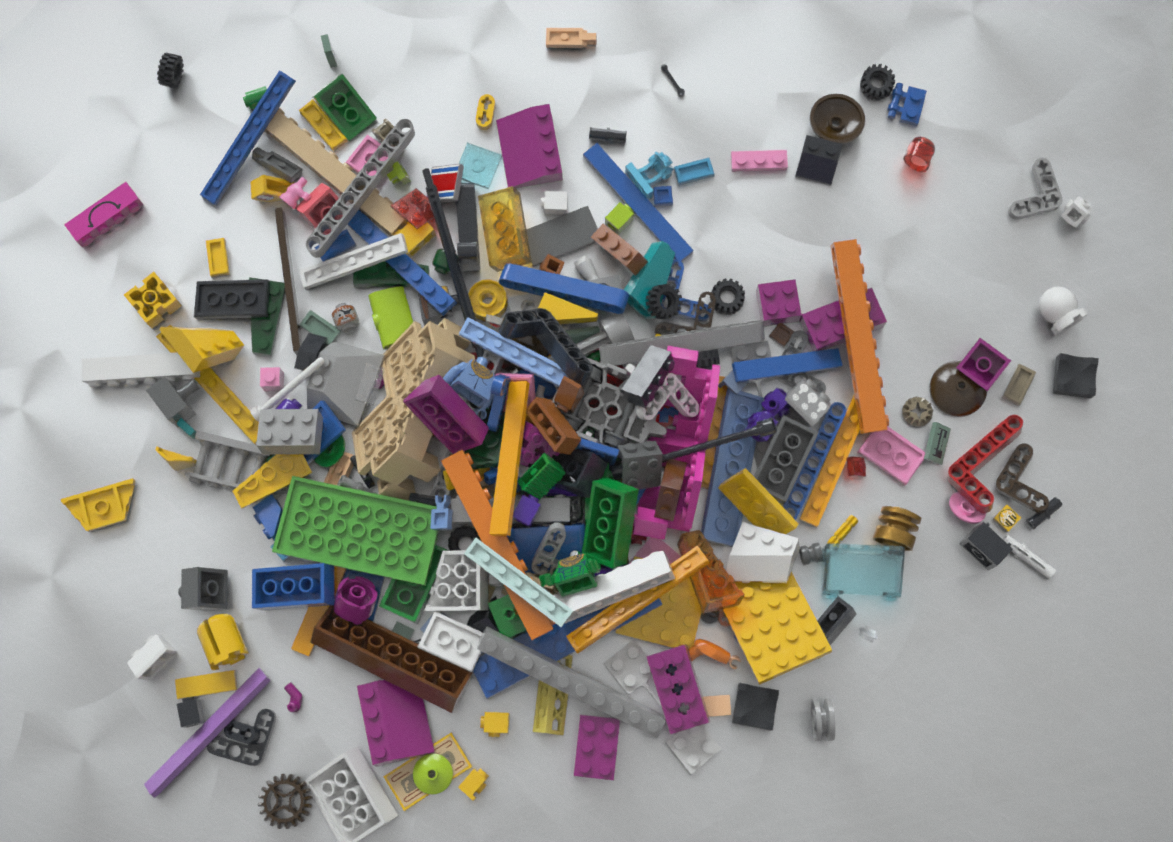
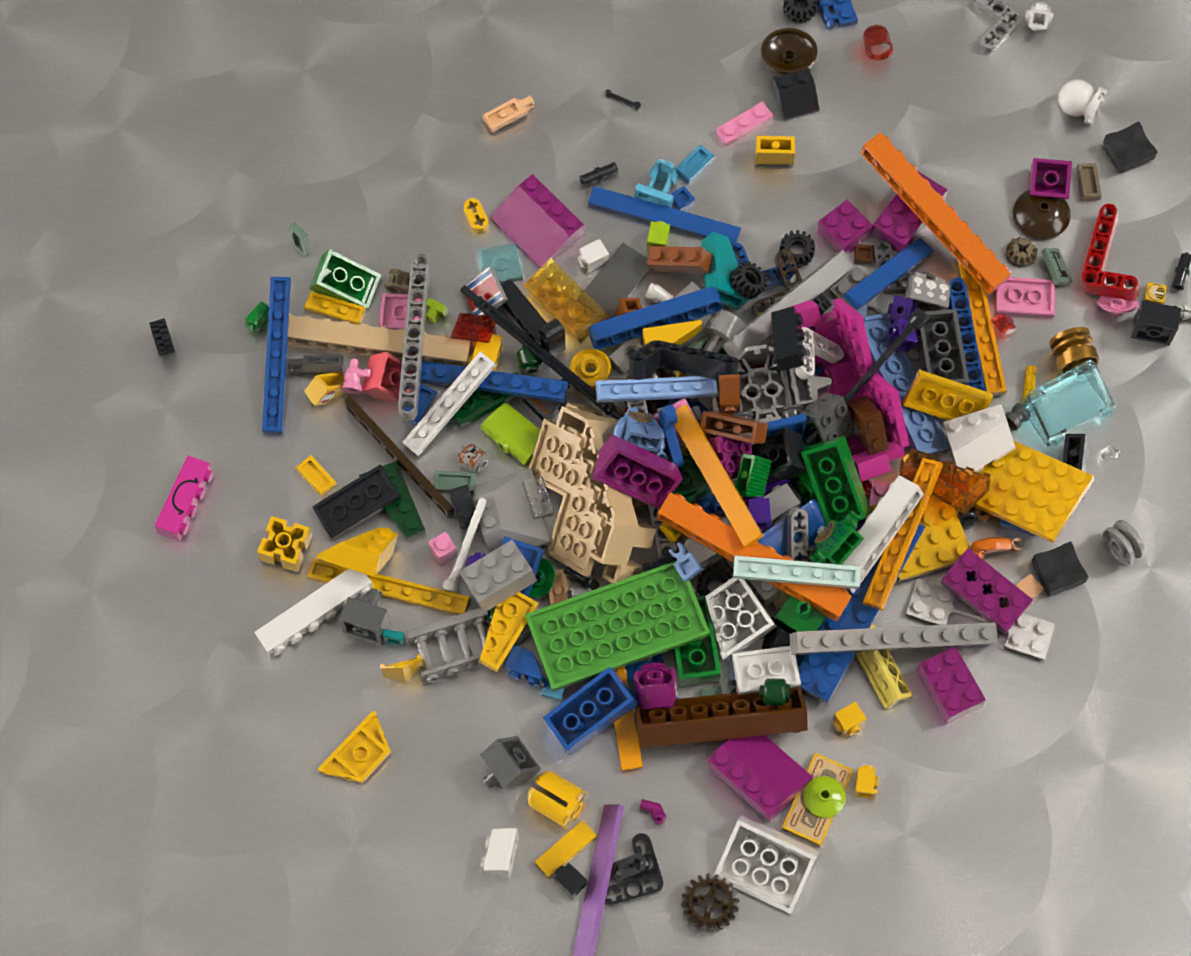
camera: 35 degrees left, 10 degrees down
dark brown beam [996,443,1049,513] -> none
none -> yellow brick [755,136,795,165]
none -> dark green head [760,678,790,706]

